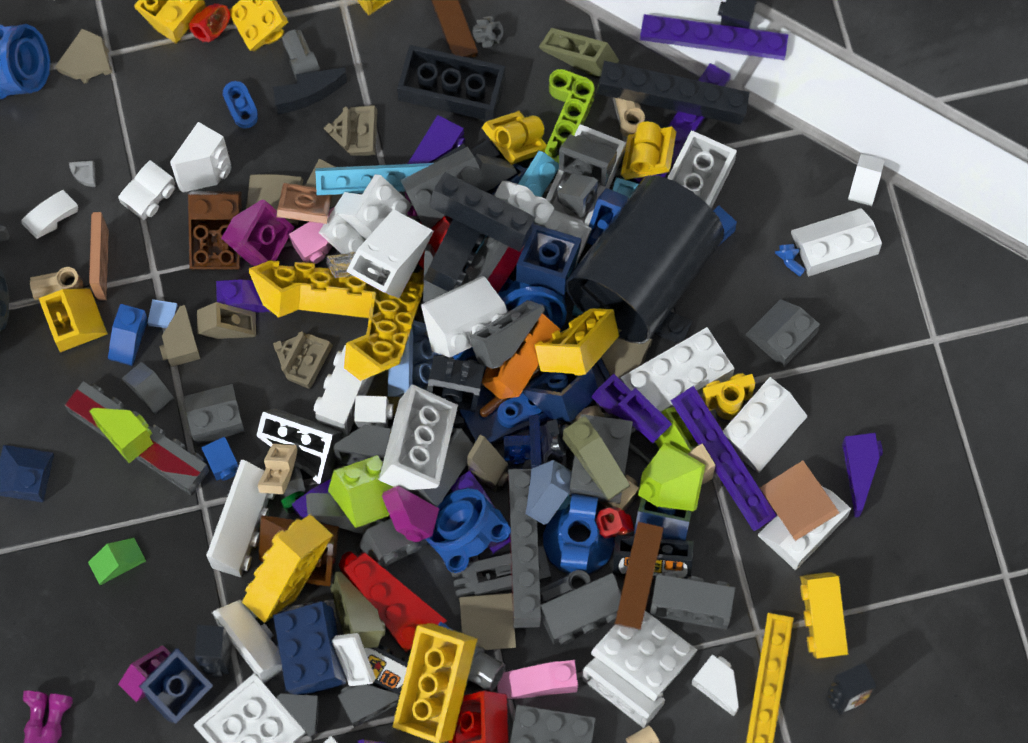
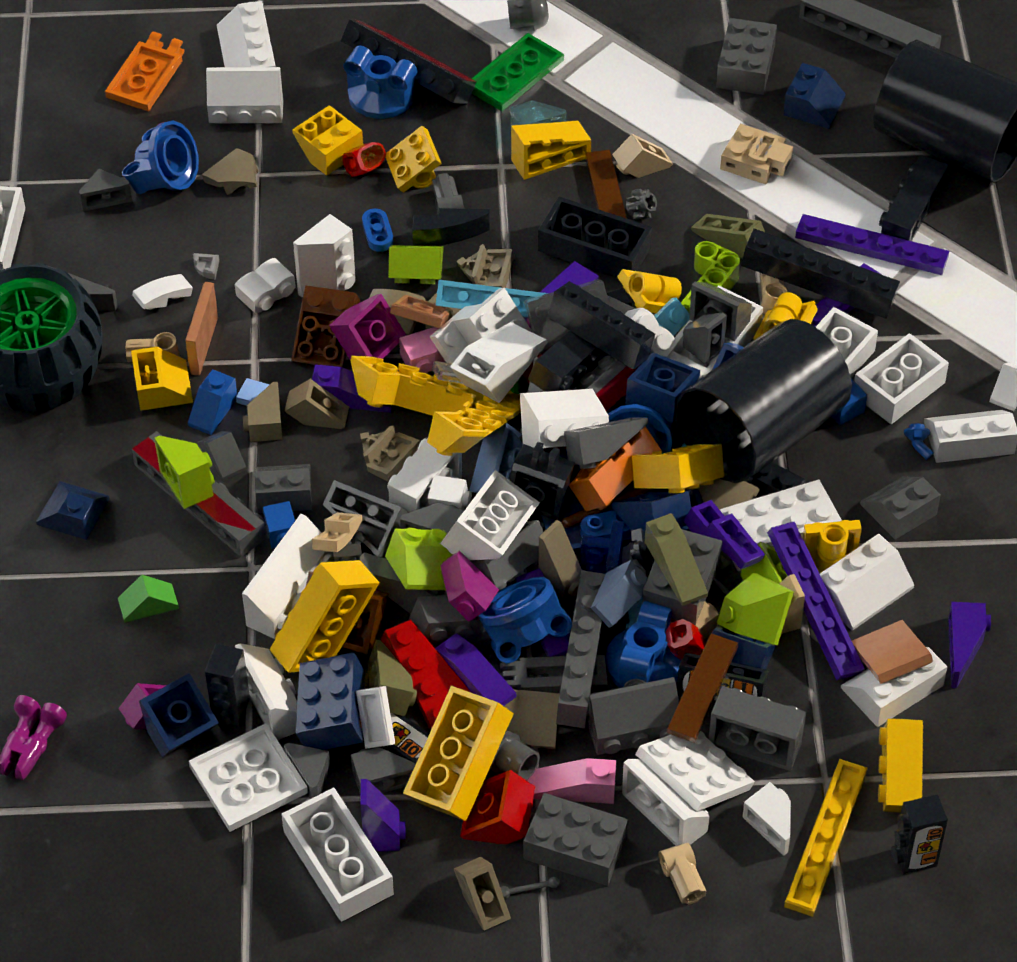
camera: 10 degrees right, 20 degrees down
none -> lime slope [389,245,443,284]
none -> dark purple slope [435,633,517,706]
none -> white brick [854,333,949,424]

